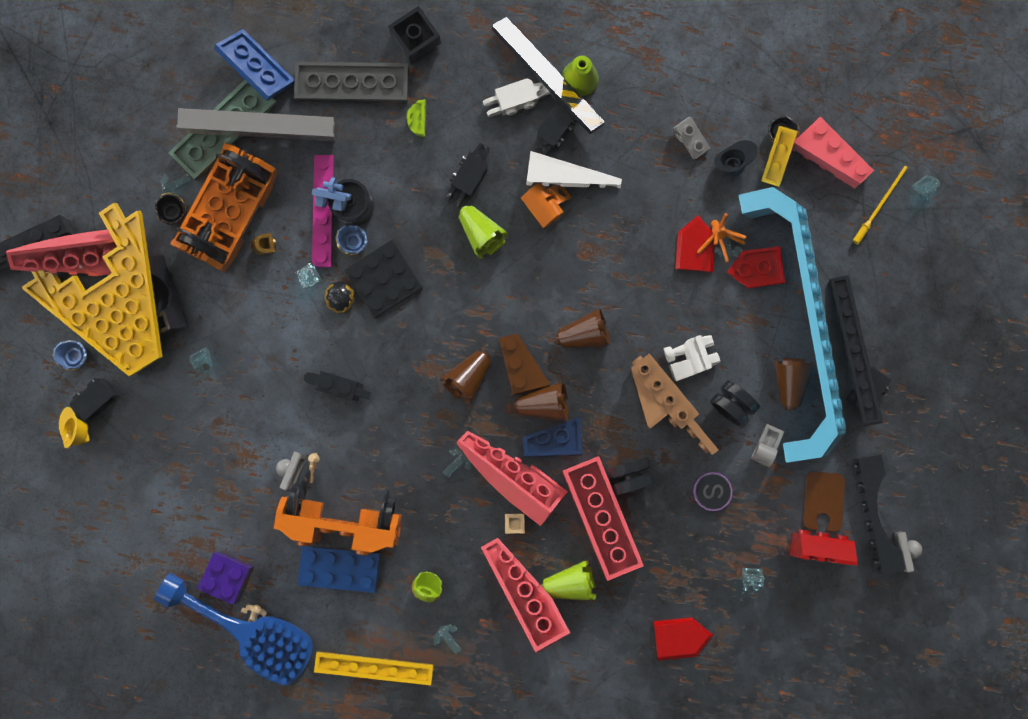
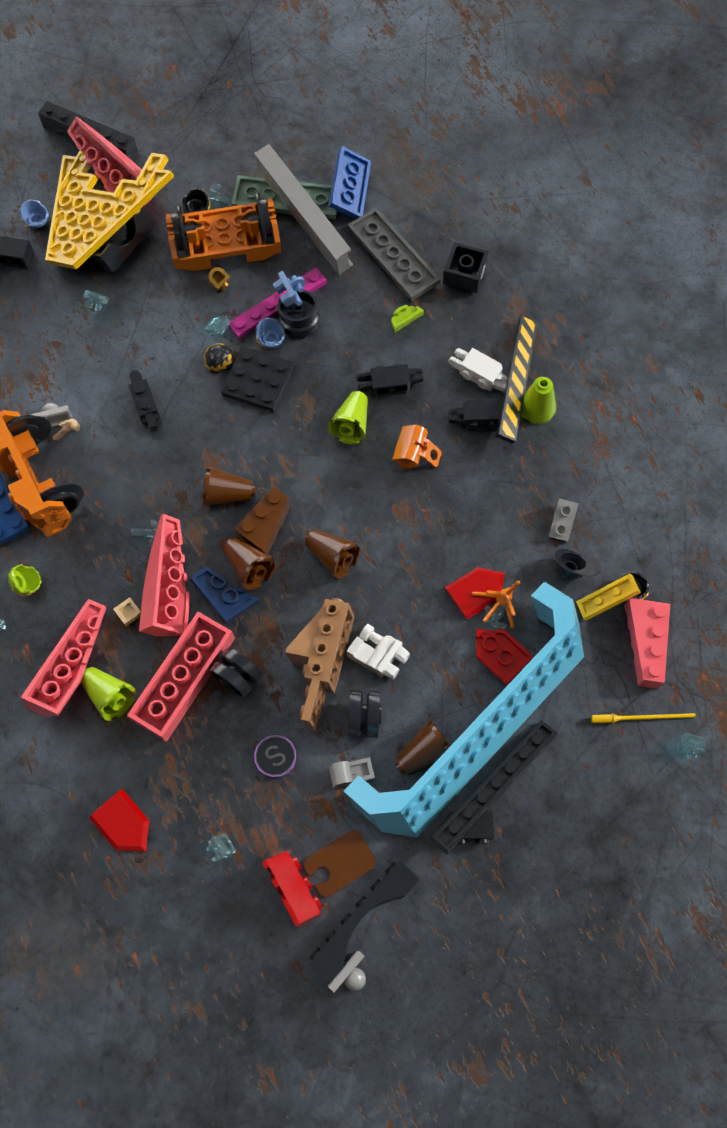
camera: 55 degrees right, 15 degrees down
white wedge [526,151,622,188] -> none

